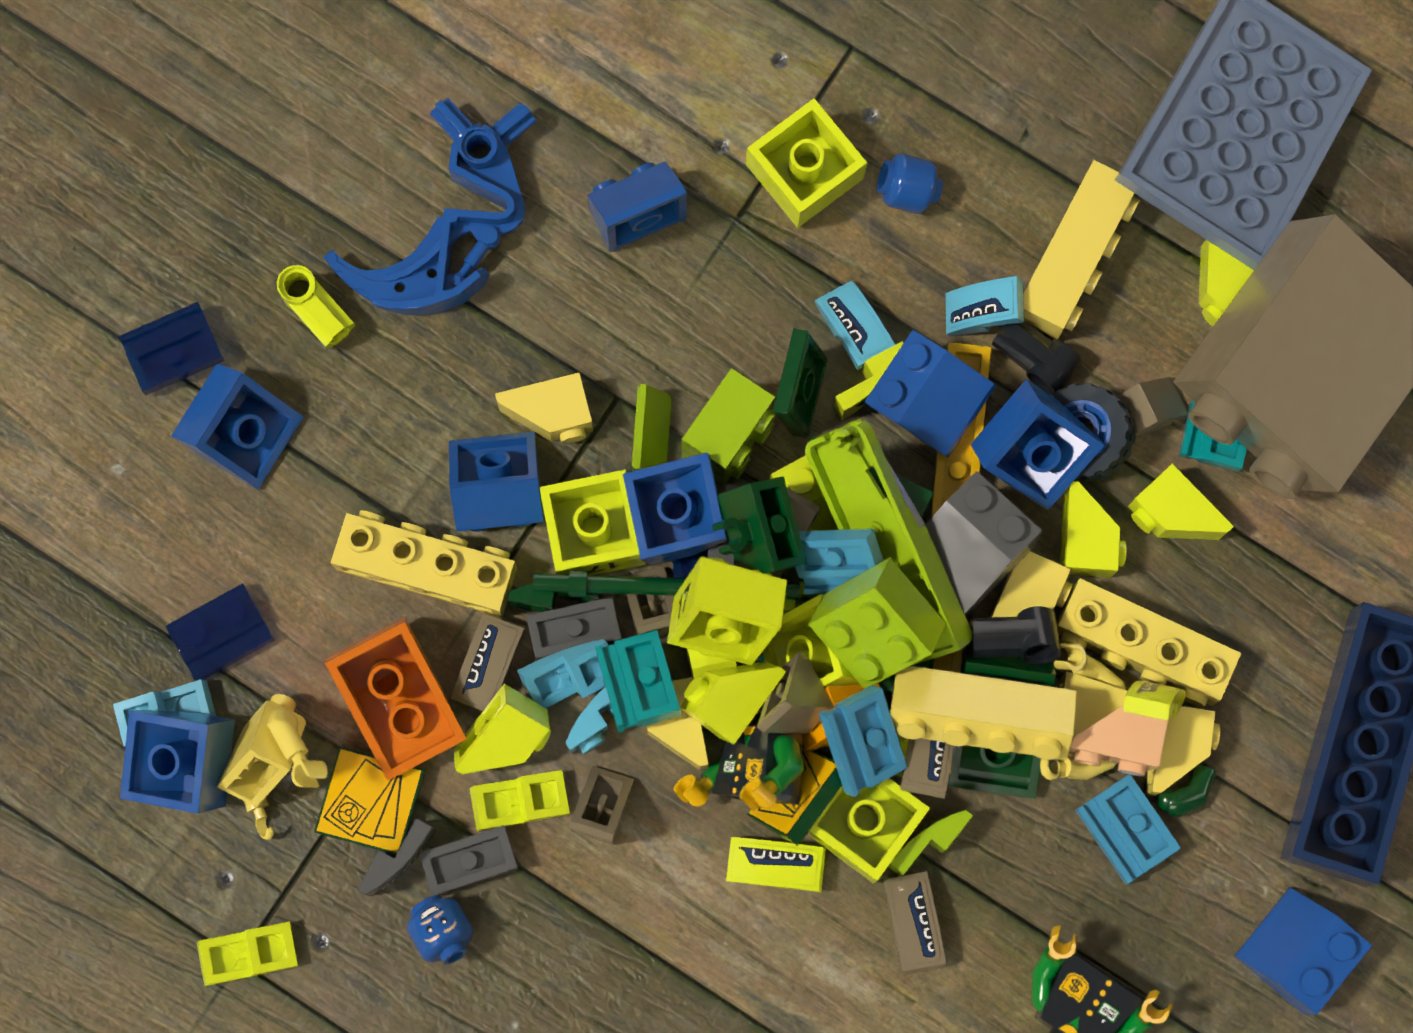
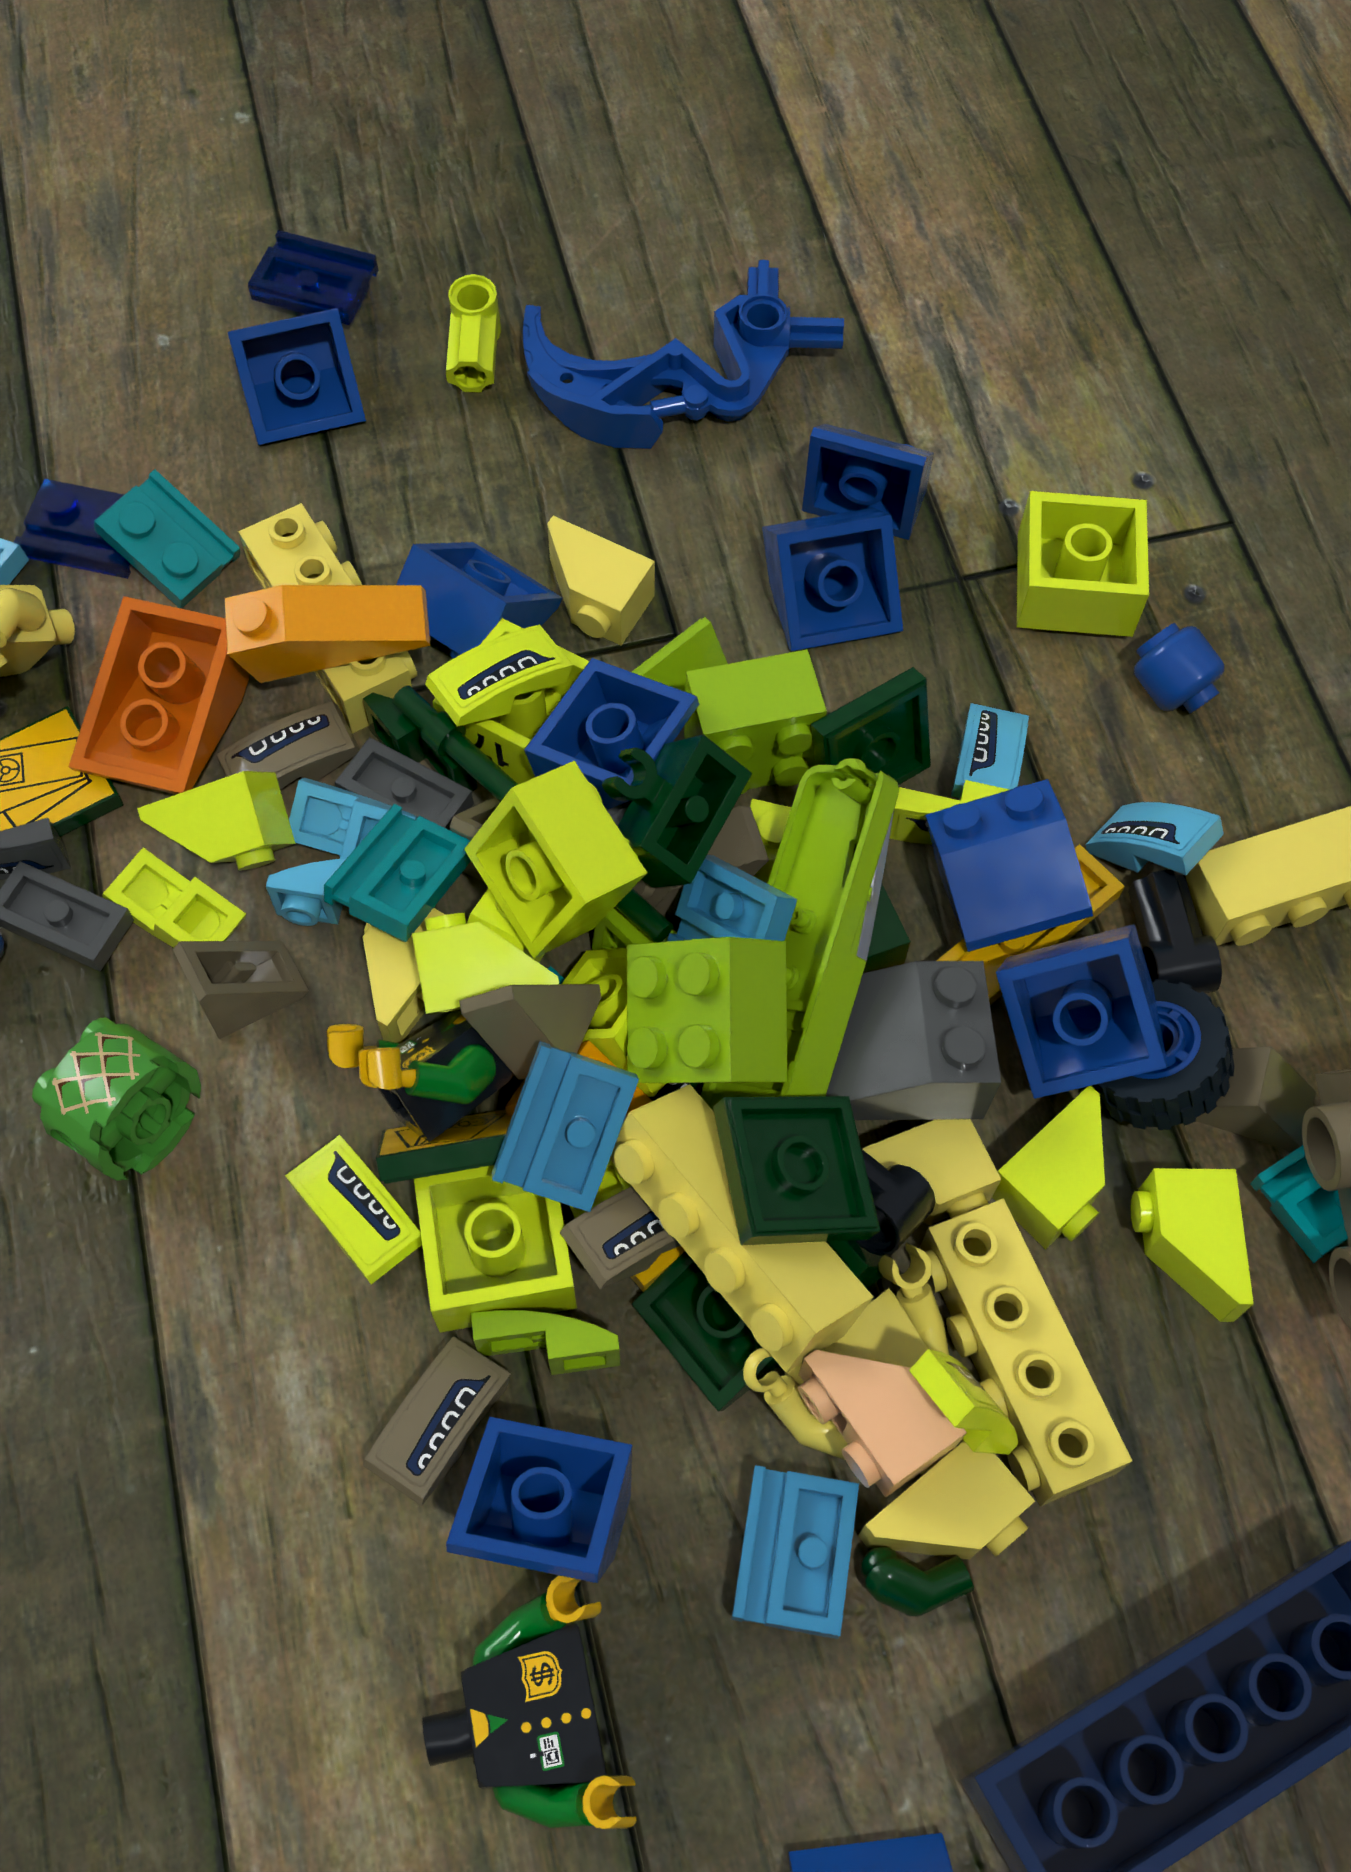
camera: 45 degrees right, 15 degrees down
none -> bright green brick [32,1017,201,1181]
none -> teal plate [94,469,240,609]
none -> light orange slope [225,585,431,683]
none -> neon yellow slope [425,624,573,727]
none -> blue slope [446,1417,632,1583]
none -> dark green tile [713,1096,880,1245]
none -> blue slope [762,508,903,651]

